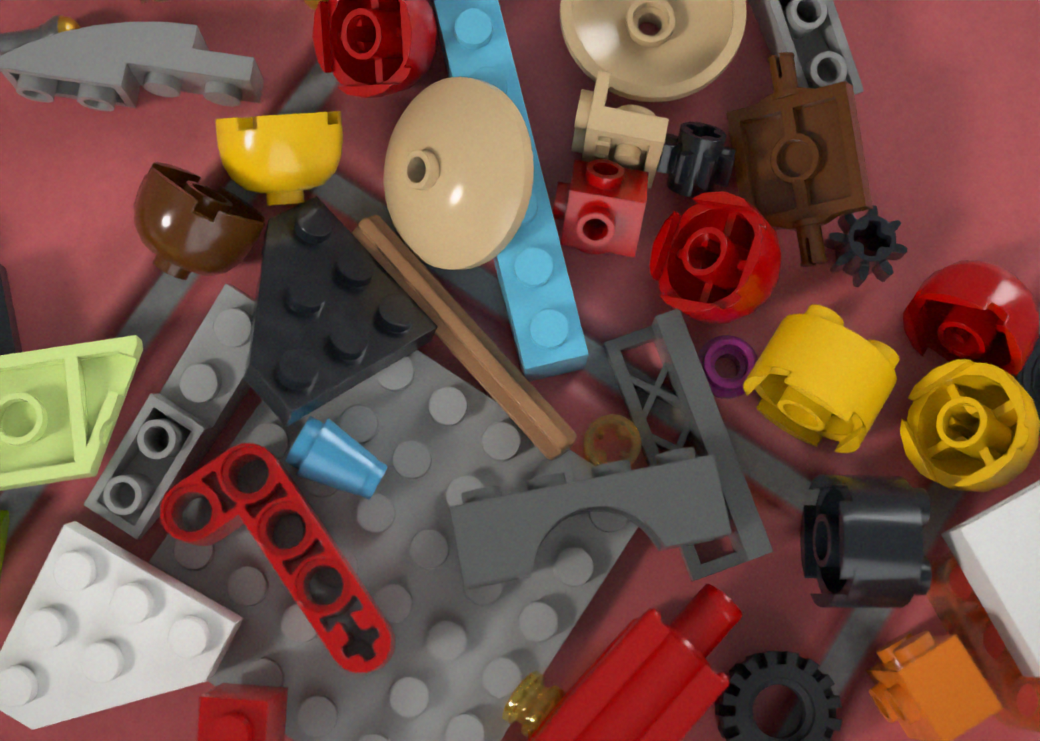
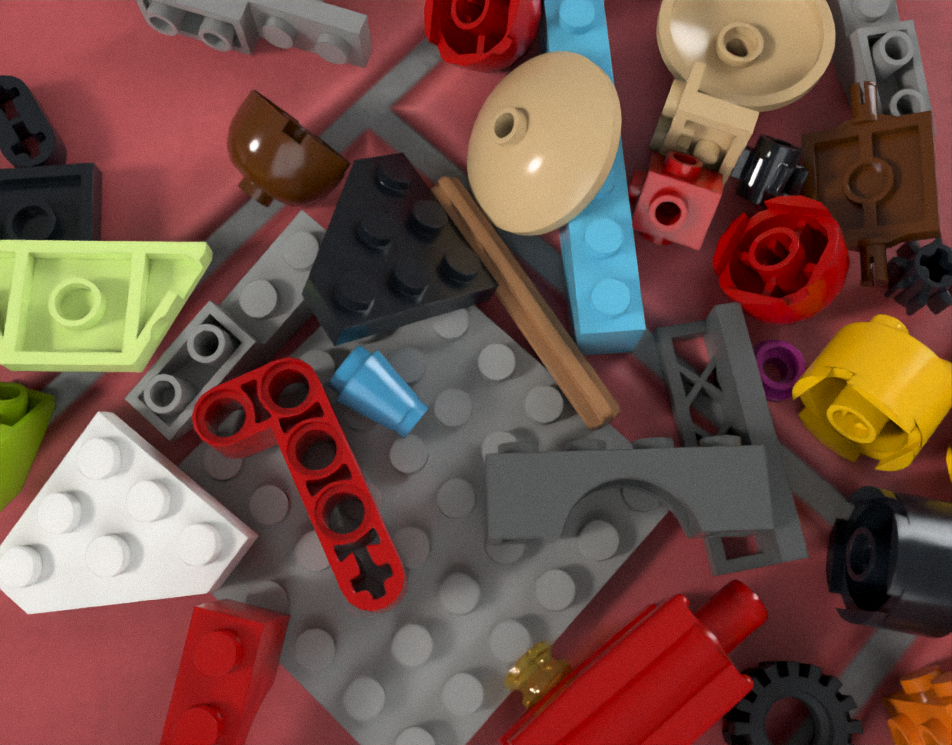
camera: 10 degrees right, 5 degrees down
yellow cylinder [215,111,343,205] -> none
clear yellow bush [582,414,642,466] -> none

